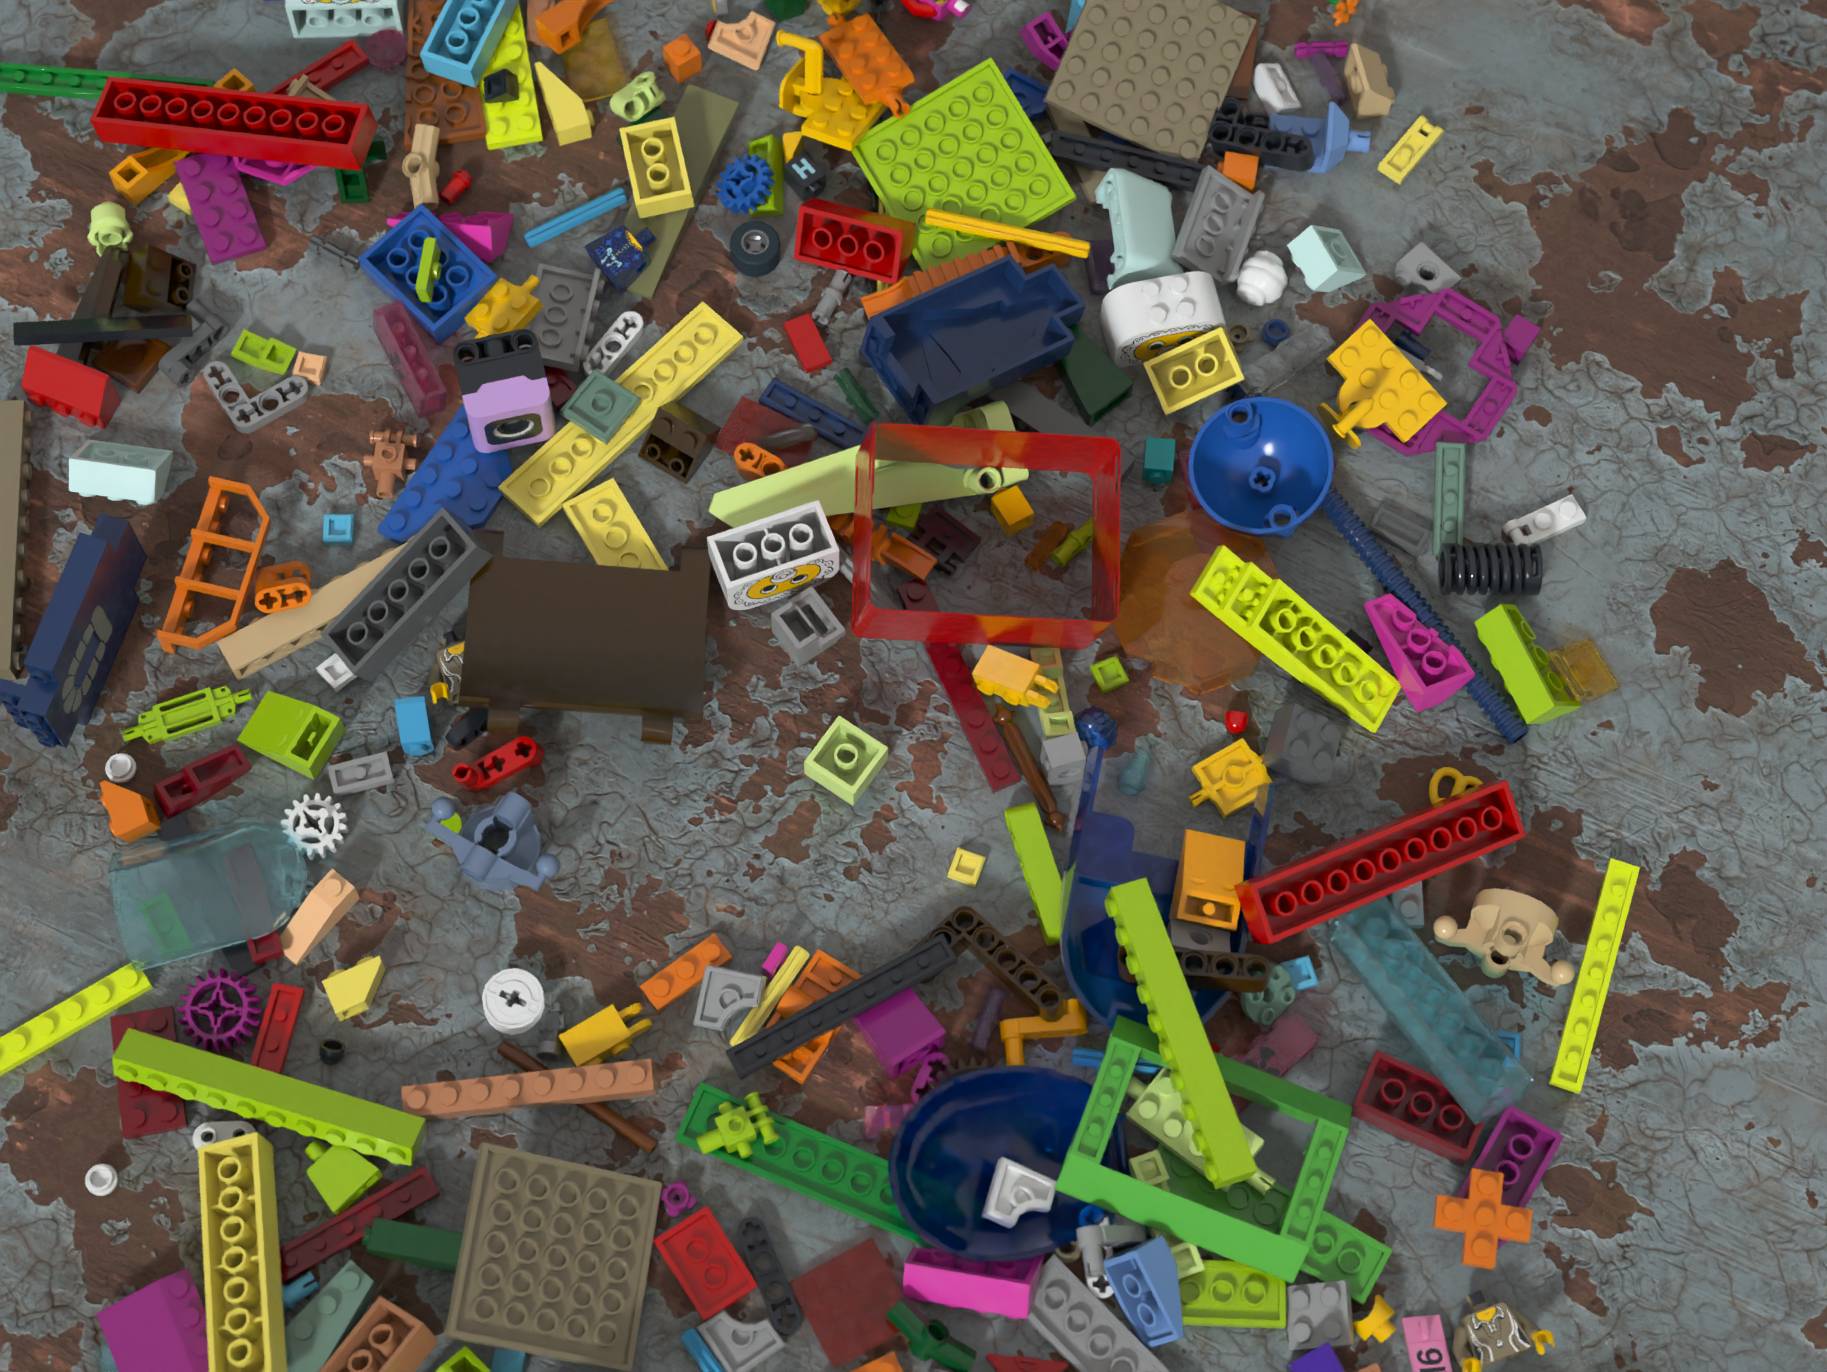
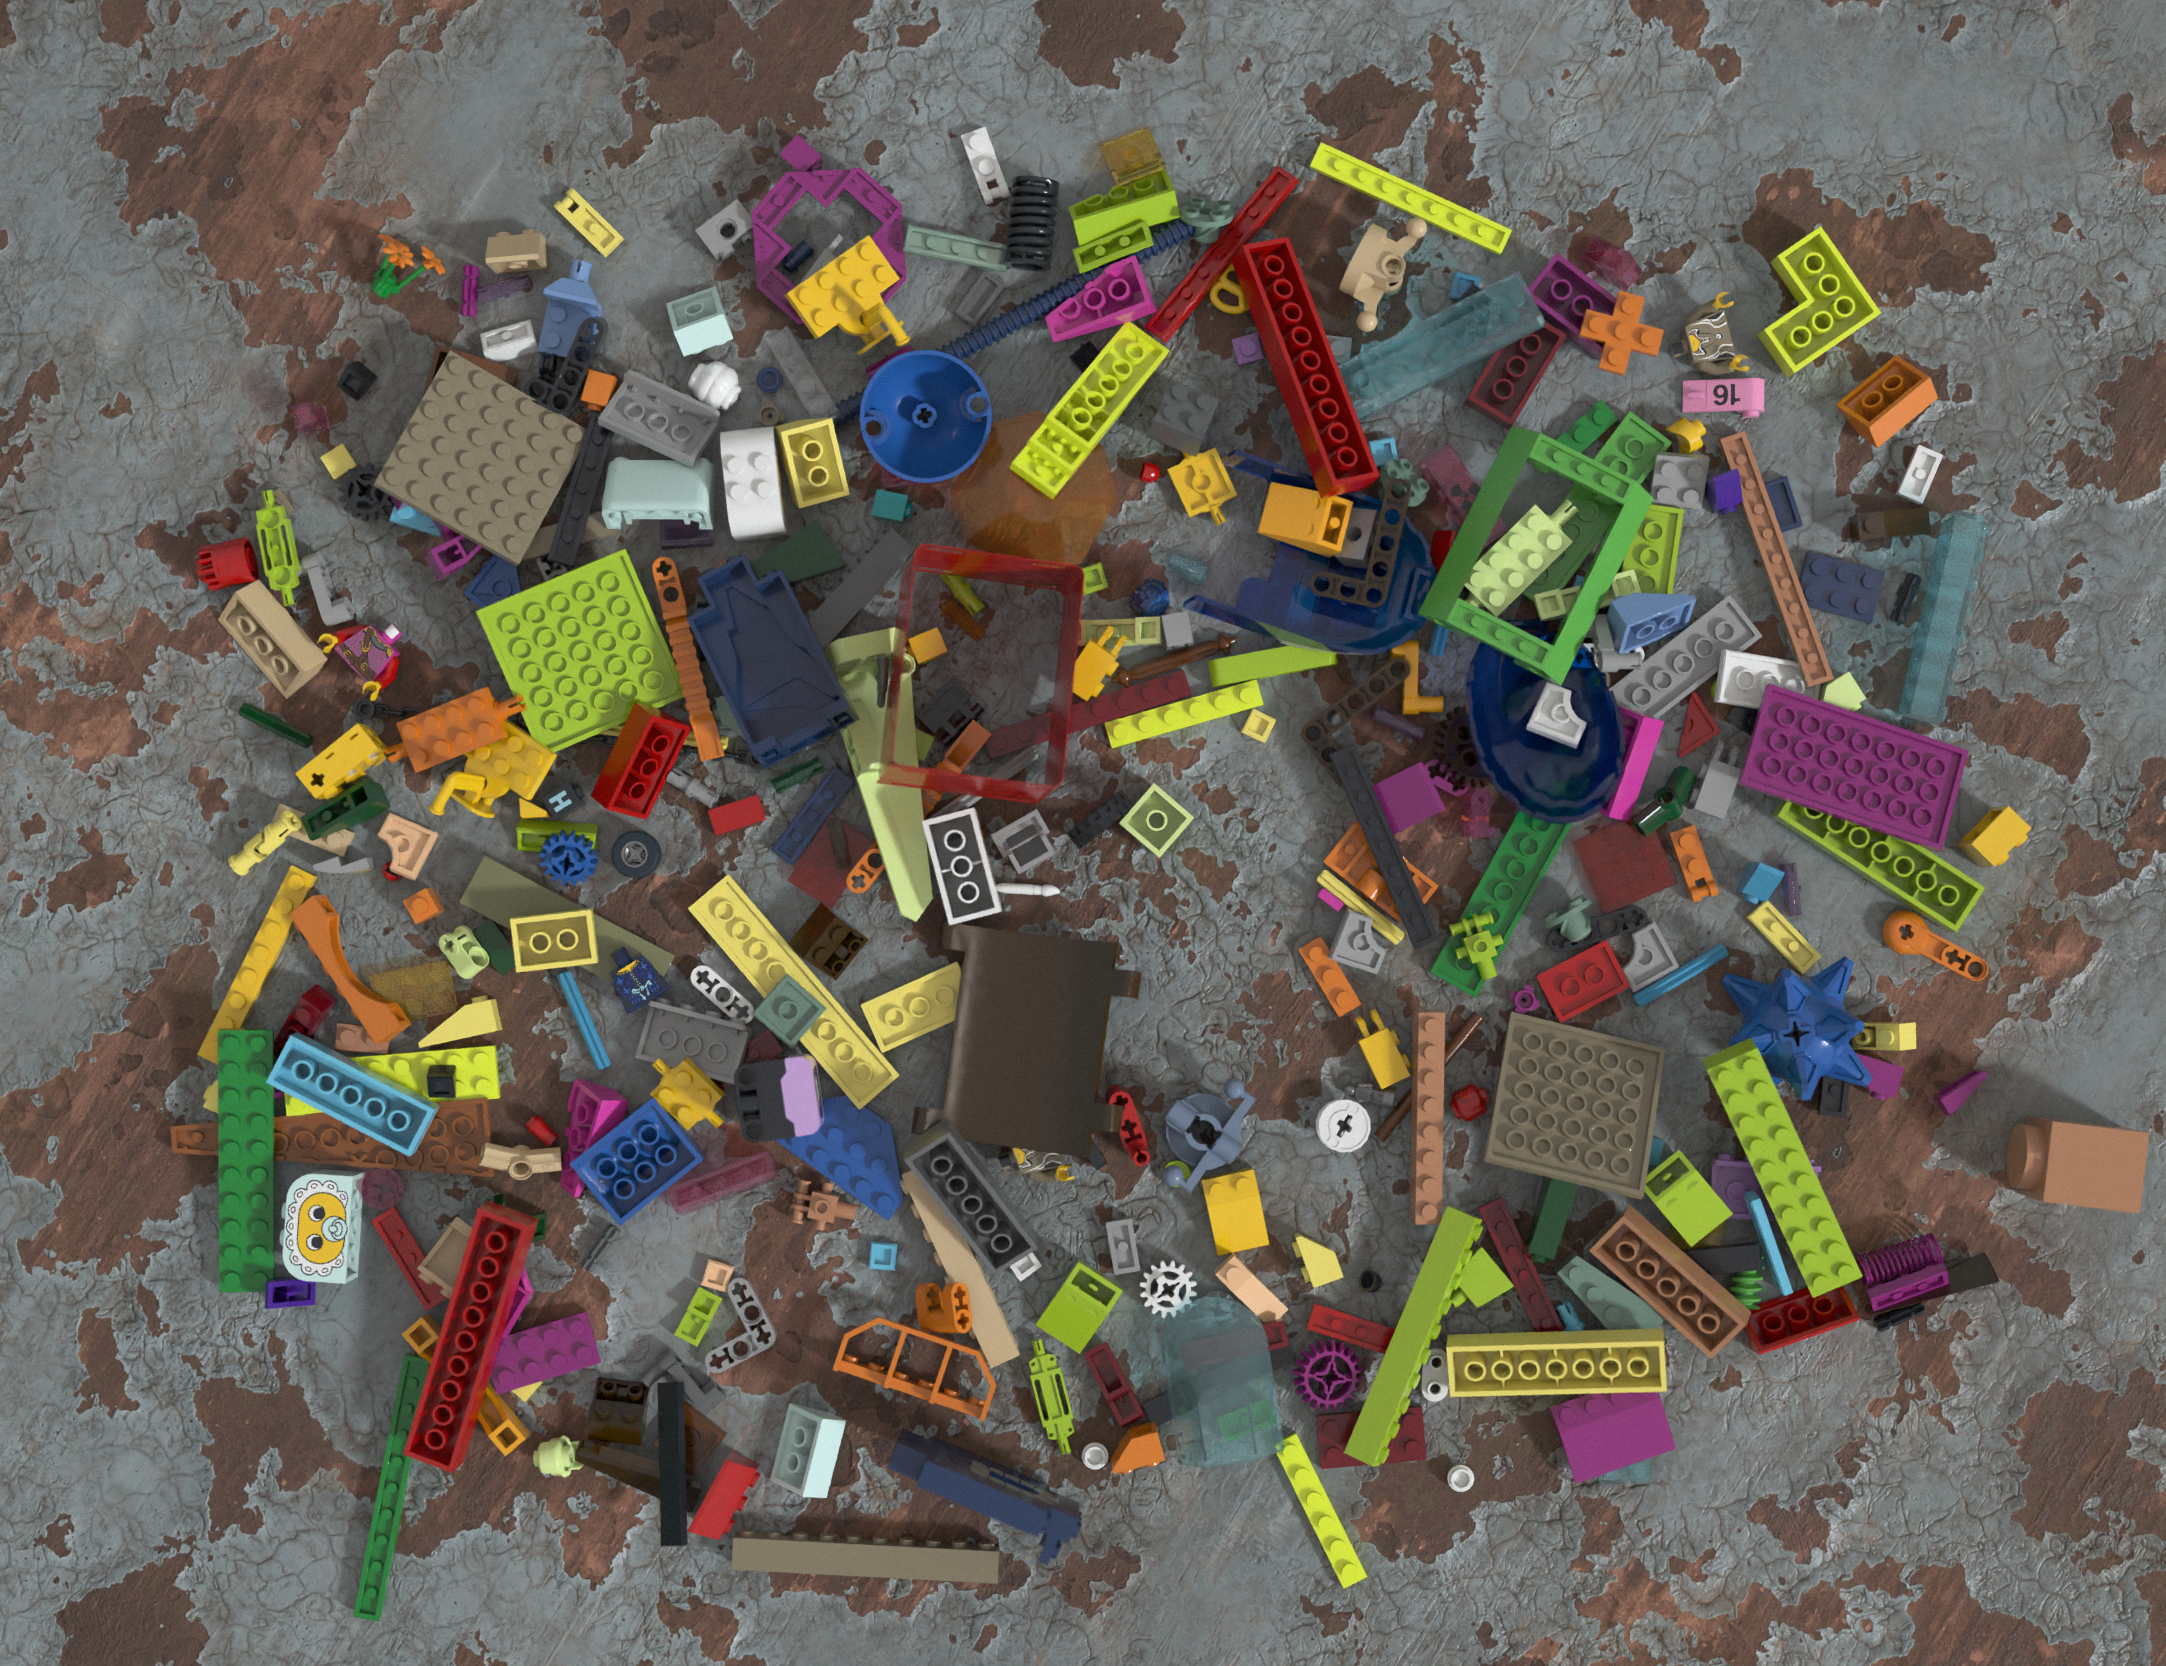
camera: 80 degrees left, 20 degrees up
dark azure slope [394,696,435,756] -> none
lime plate [415,237,441,303] -> none
yellow axle [925,208,1091,258] -> none
lime brick [1105,877,1258,1189] -> none
none -> white piece [996,883,1060,896]
none -> black tyre [1067,790,1134,849]
none -> lime slope [1072,221,1154,274]
none -> neon yellow plate [1104,679,1264,749]
none -> red tile [1144,165,1299,344]
none -> sand green plate [1181,197,1233,244]
none -> yellow slope [1201,1167,1269,1256]
none -> medium lavender plate [1231,333,1264,367]
none -> red head [1449,1083,1490,1122]
none -> sand green plate [1543,894,1592,942]
none -> green plate [1556,400,1619,453]
none -> clear pink slope [1578,236,1643,291]

